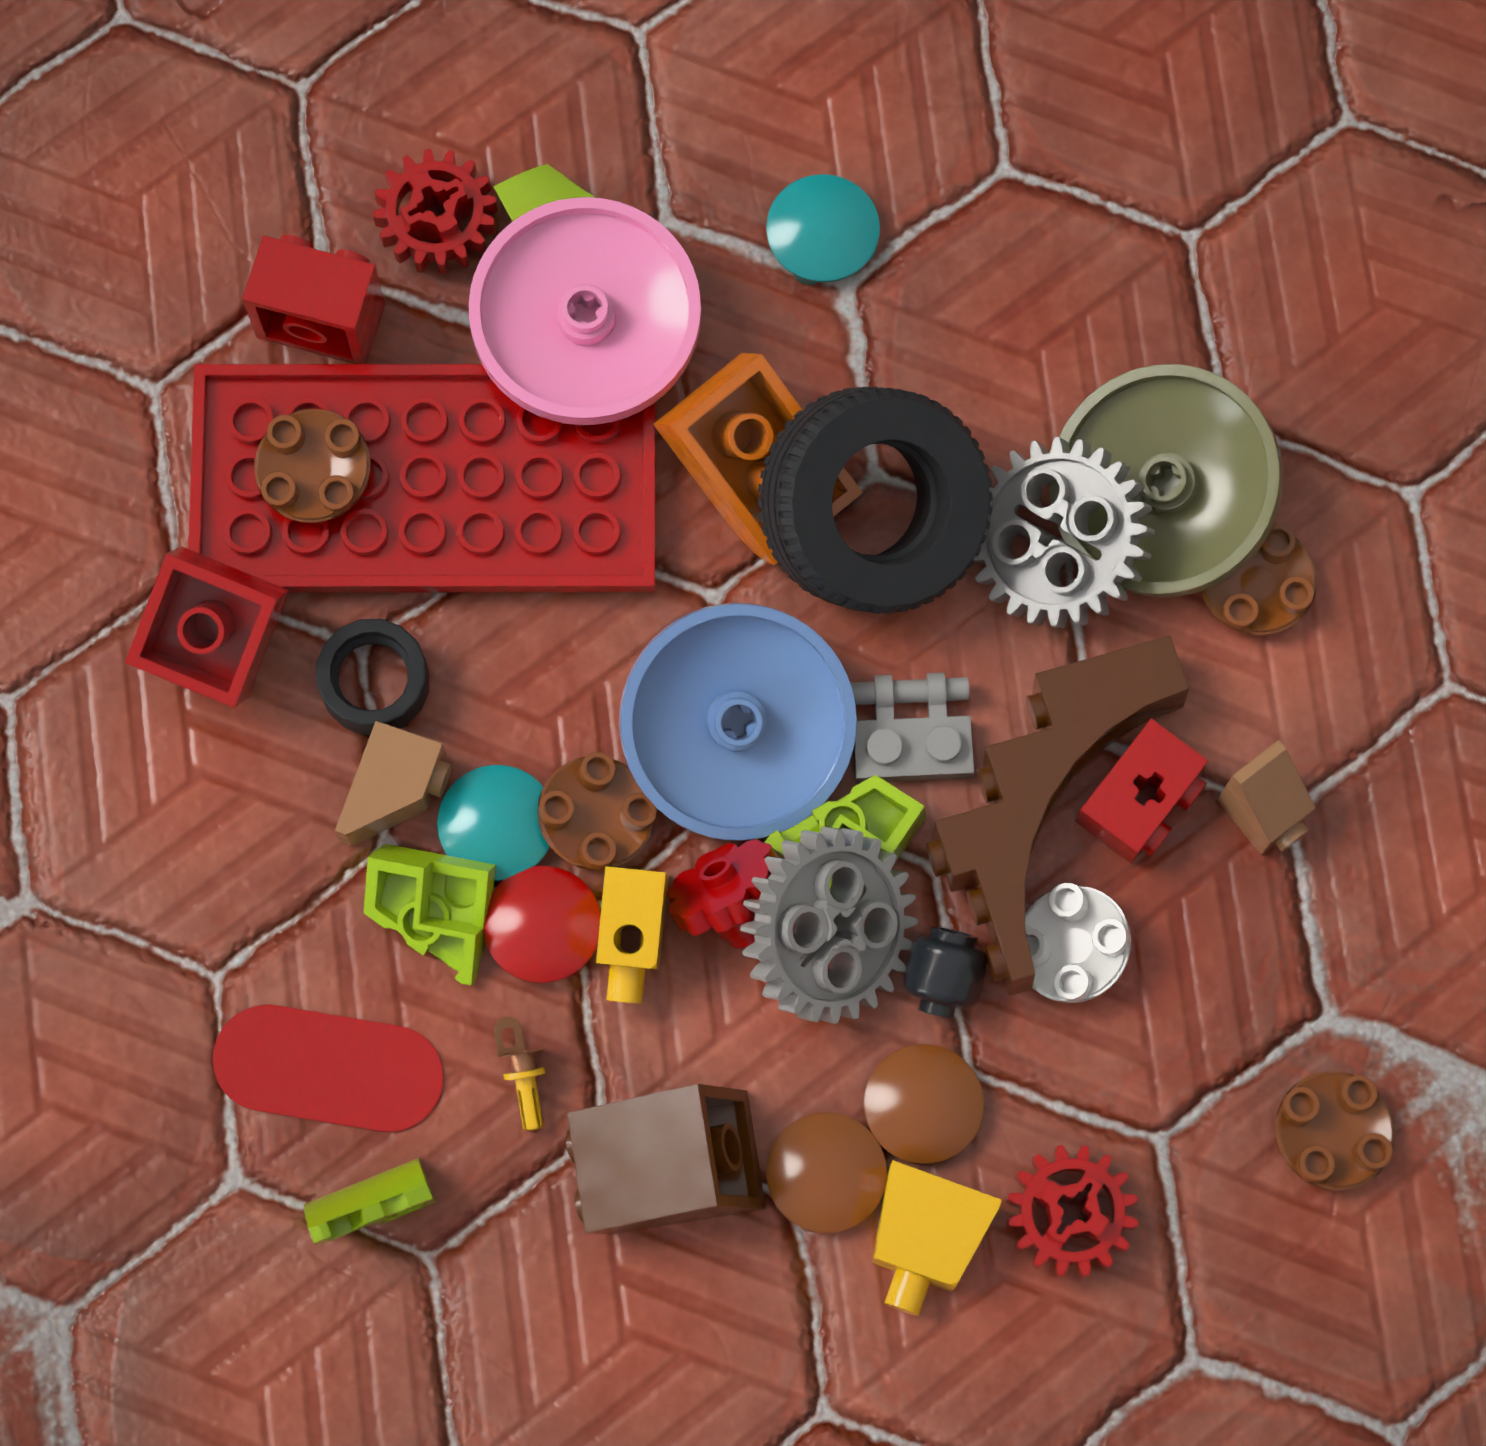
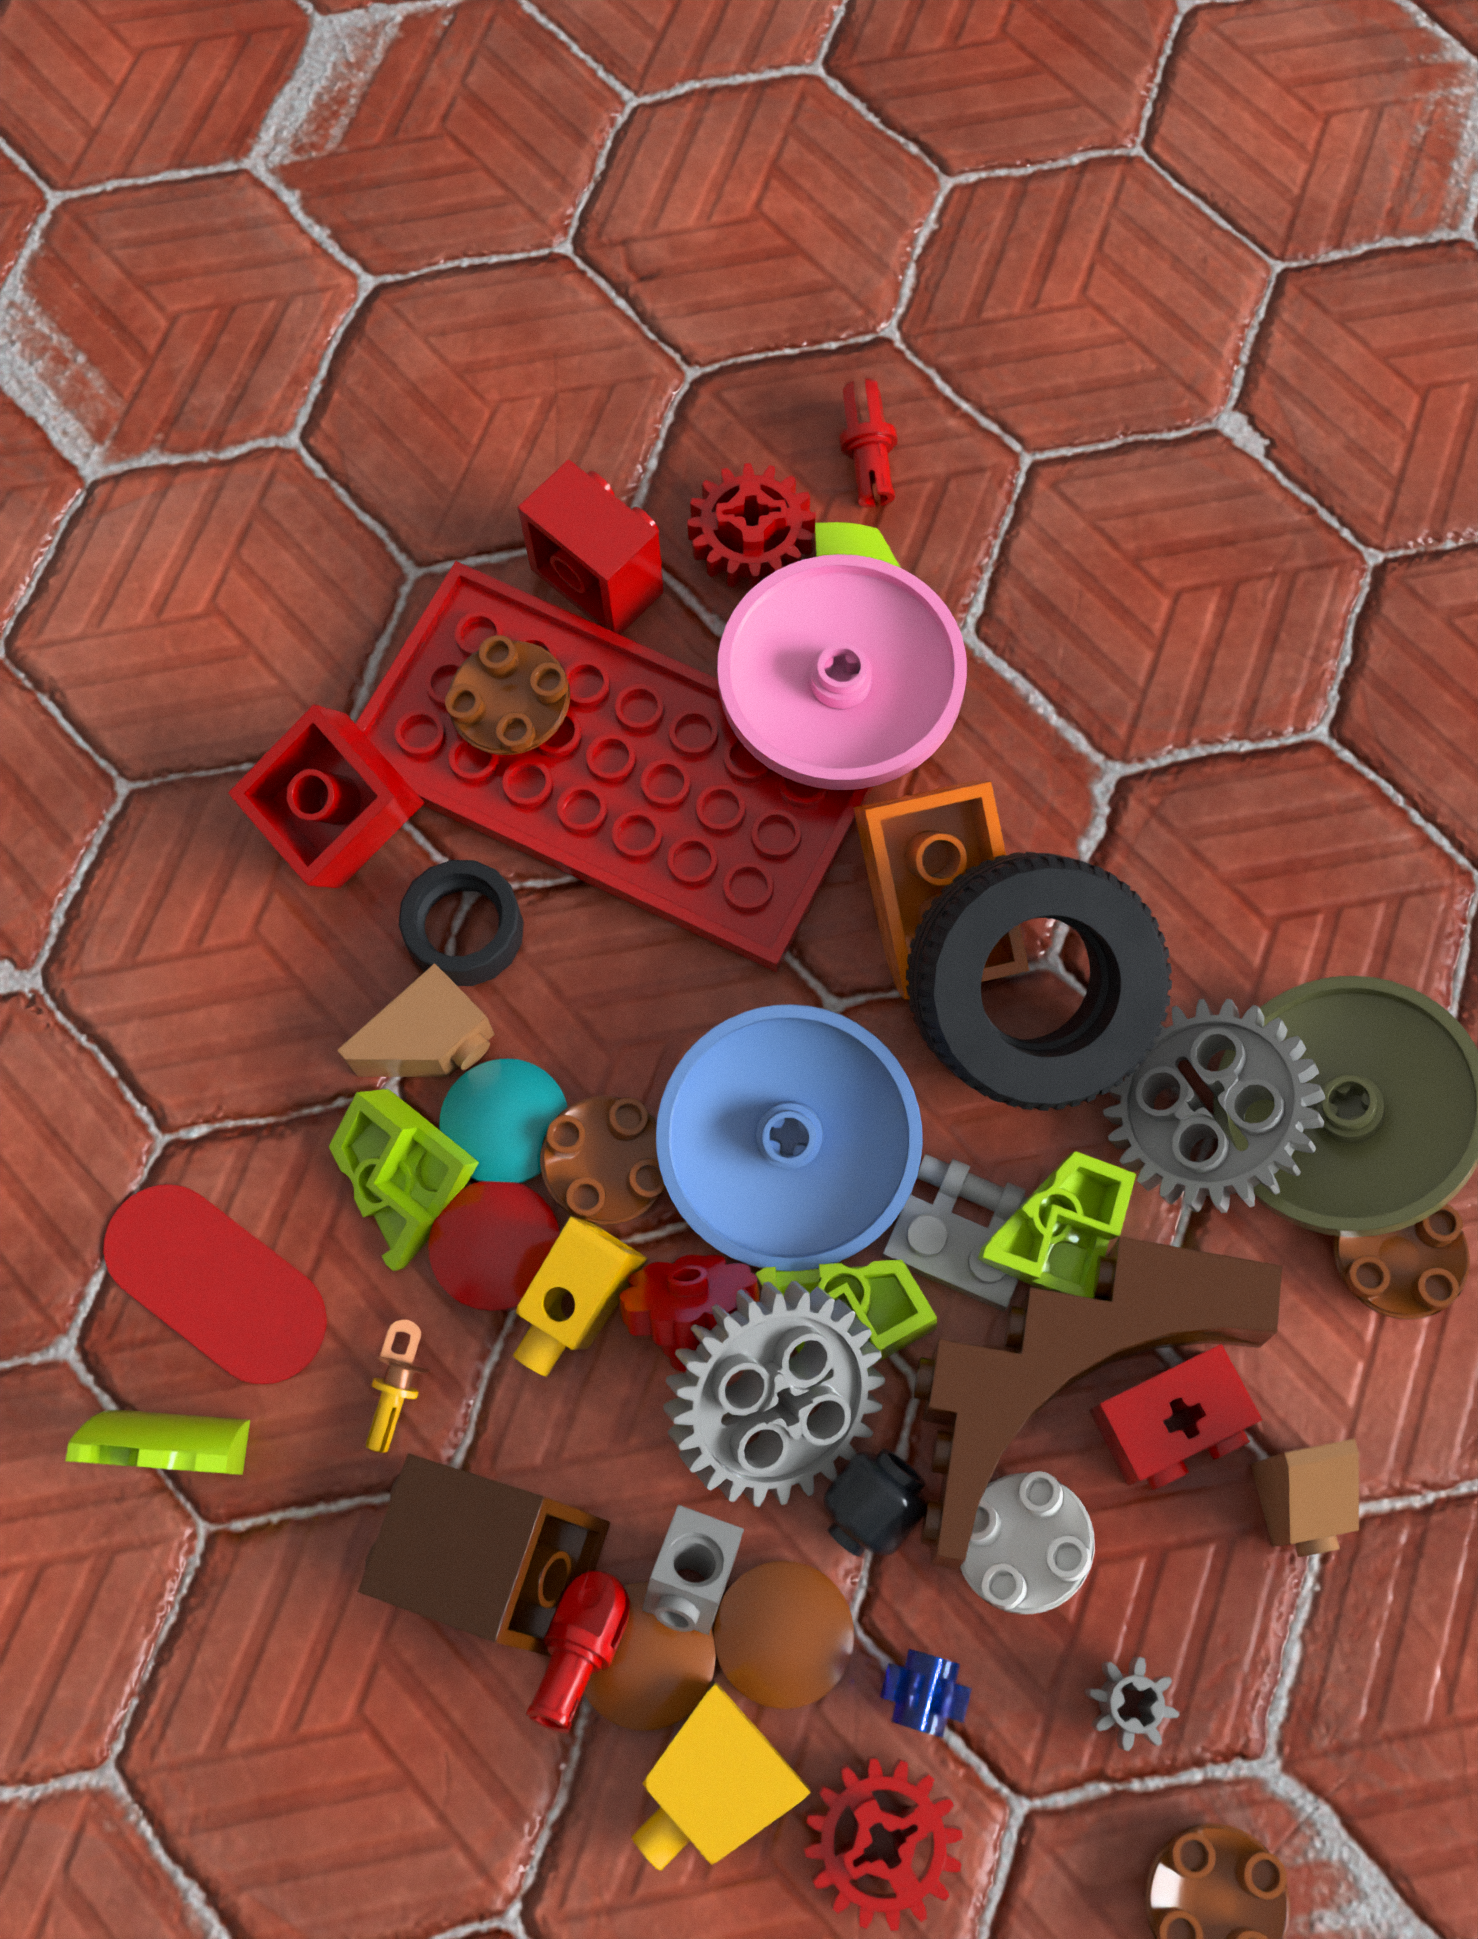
camera: 30 degrees right, 5 degrees down
teal dish [766,174,880,285] -> none
none -> red arm [526,1570,631,1733]
none -> light grey brick [642,1505,744,1635]
none -> red arm [839,378,898,508]
none -> clear blue gear [880,1649,972,1738]
none -> lime slope [978,1151,1136,1299]
none -> light grey gear [1084,1657,1179,1751]

